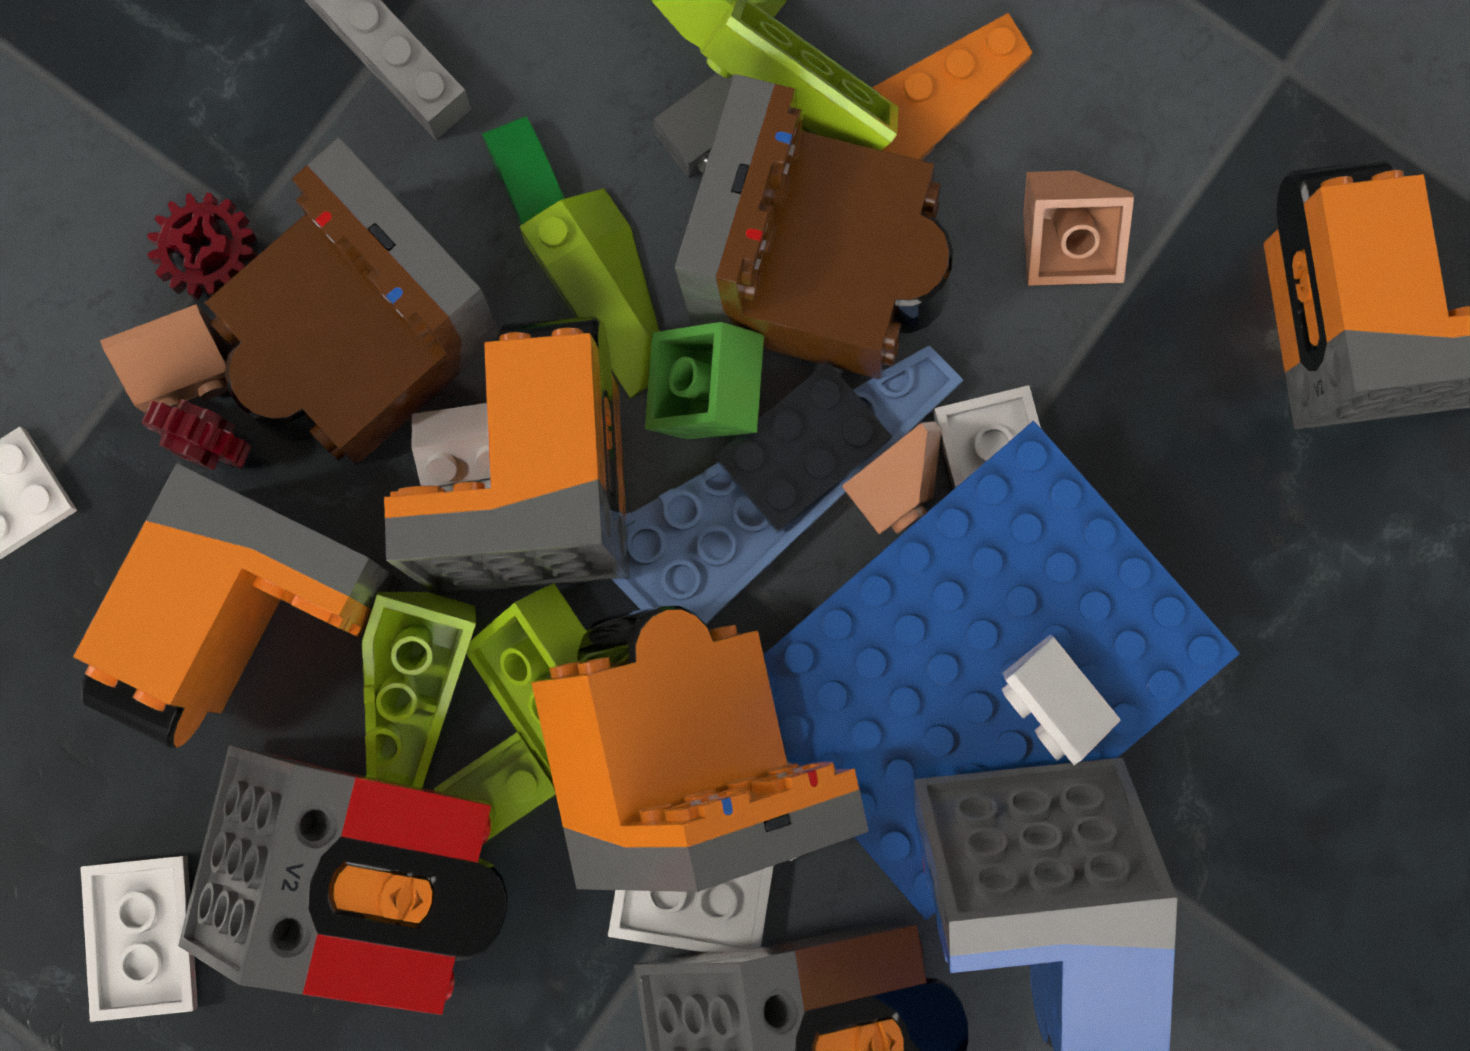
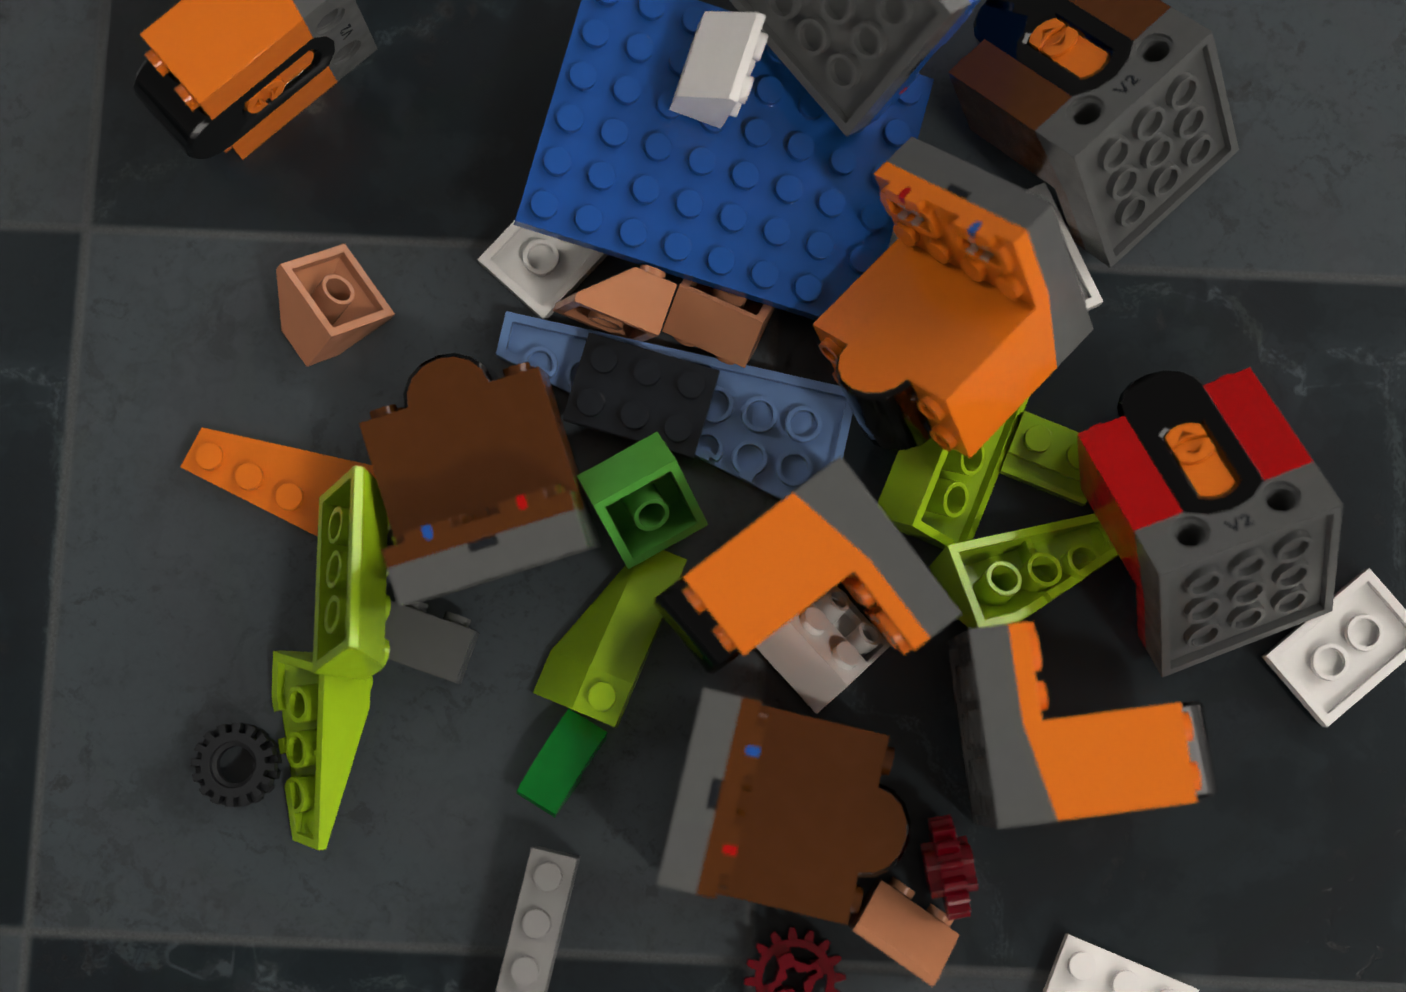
camera: 115 degrees left, 0 degrees up
none -> nougat slope [662,279,775,368]

